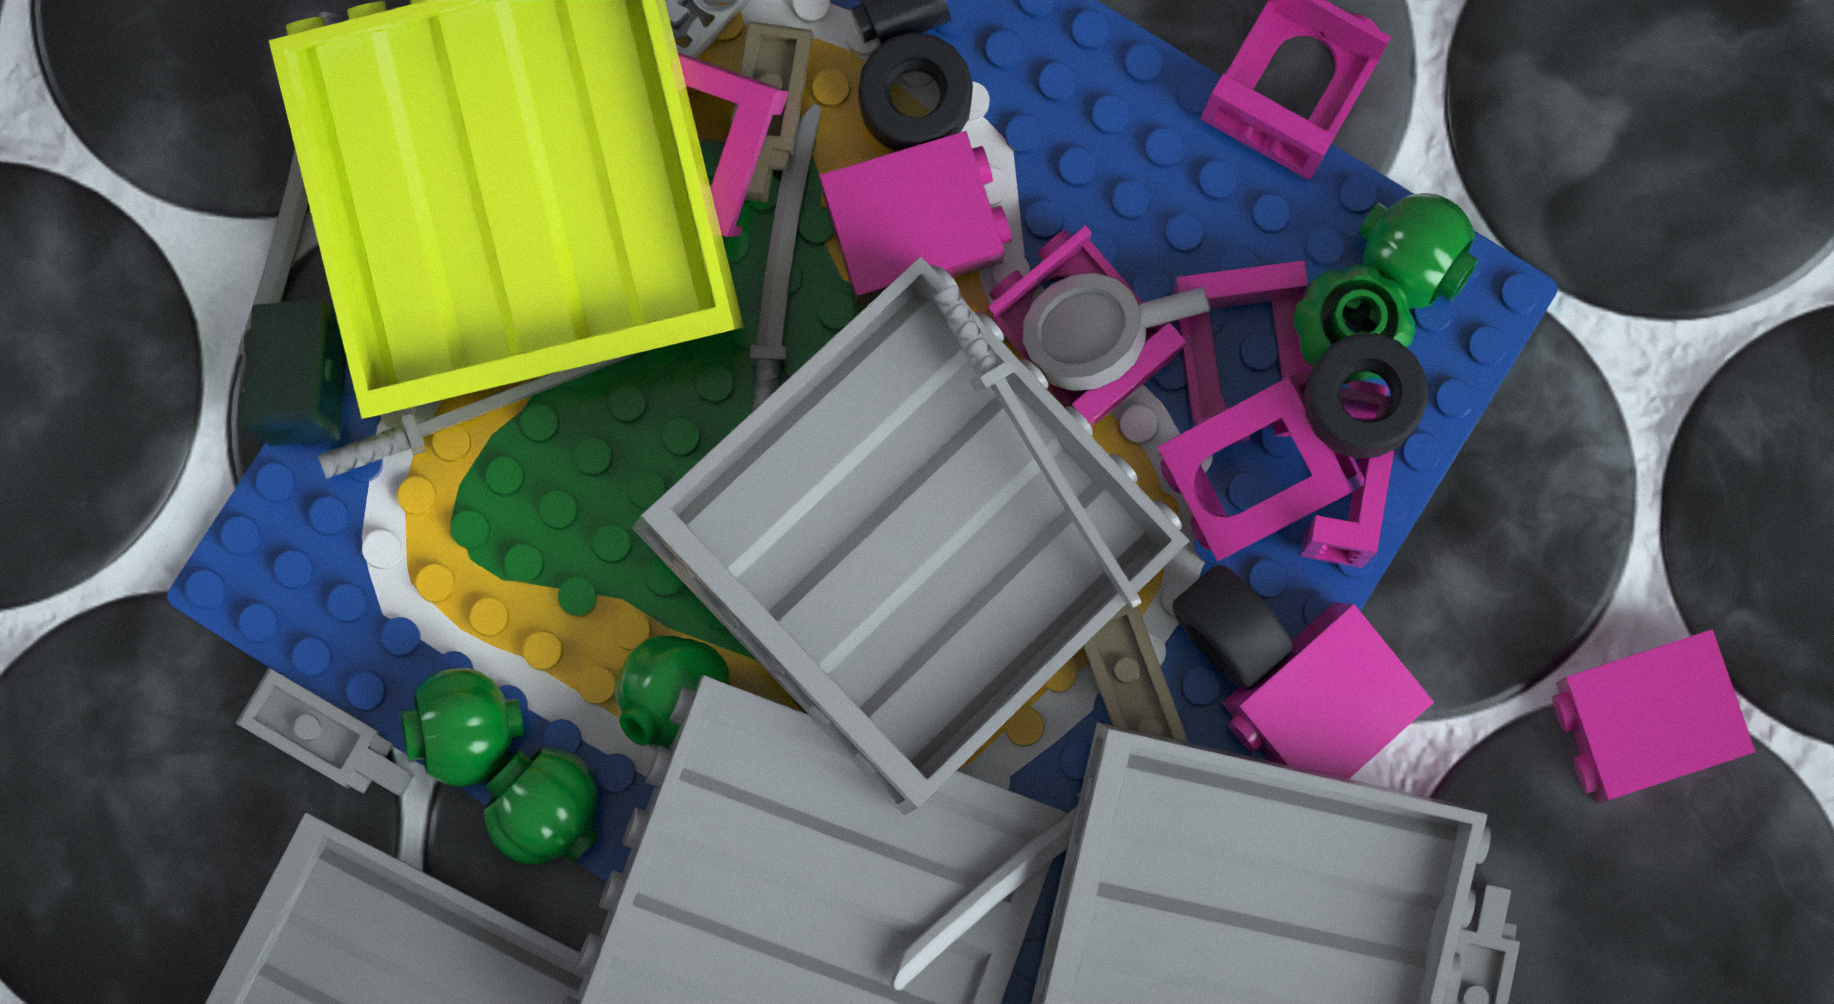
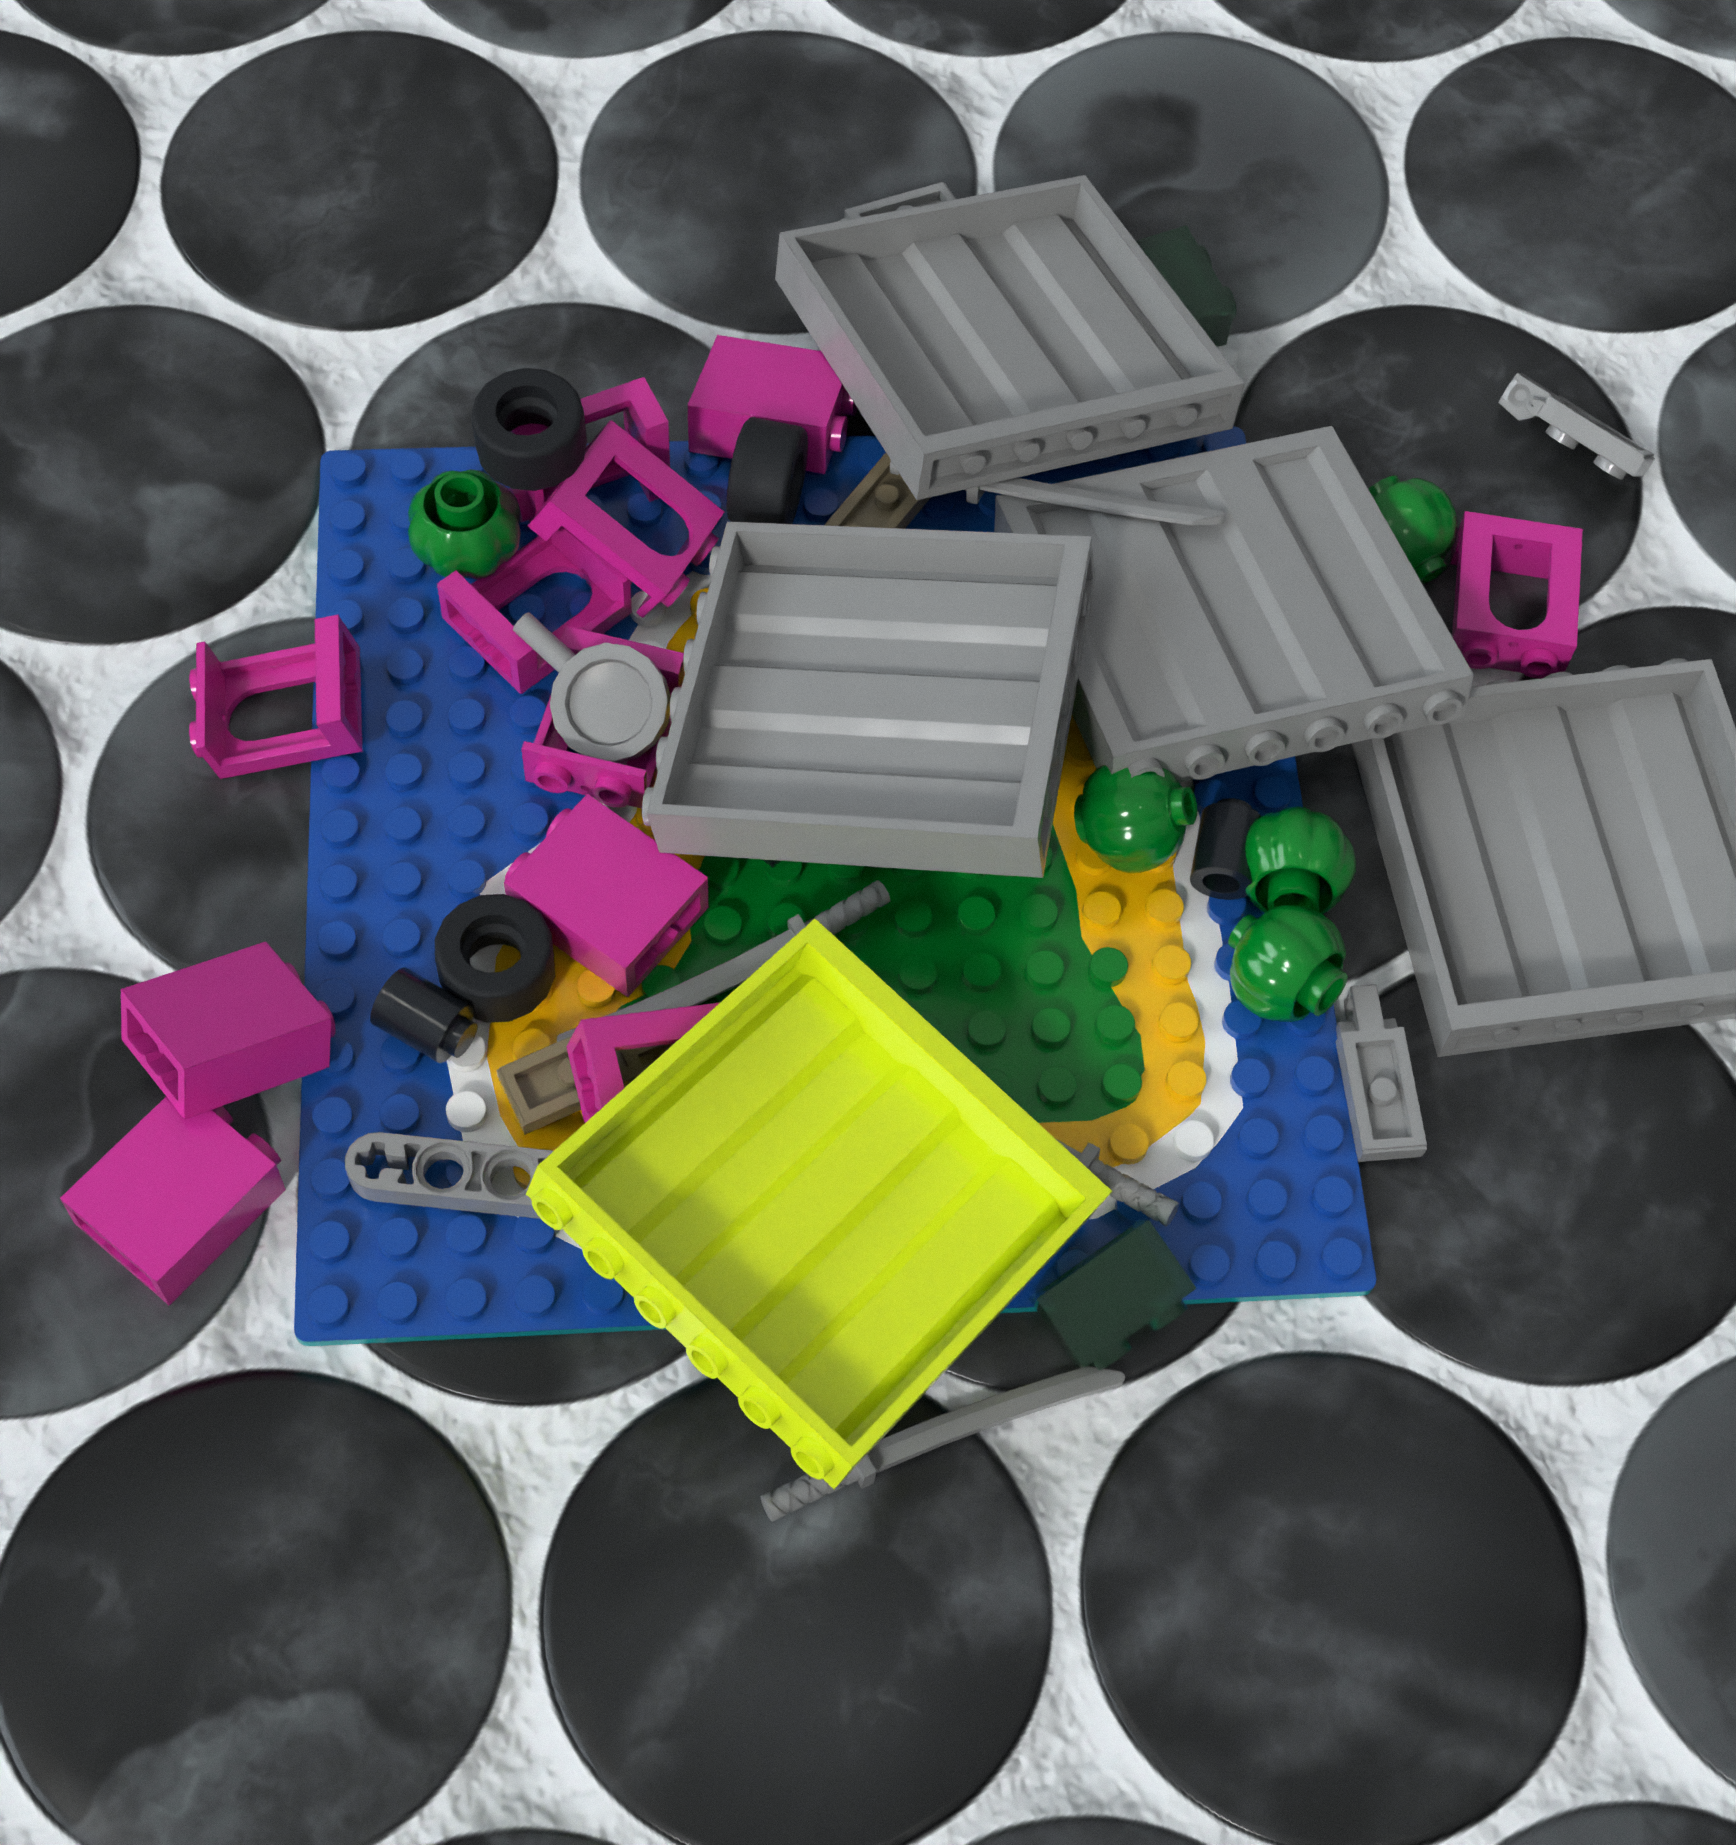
camera: 130 degrees left, 20 degrees down
light grey sword [933,284,1141,609] -> none
green plant [1358,193,1479,309] -> none
dark pink brick [1552,629,1756,804] -> none
none -> black brick [1190,798,1261,900]

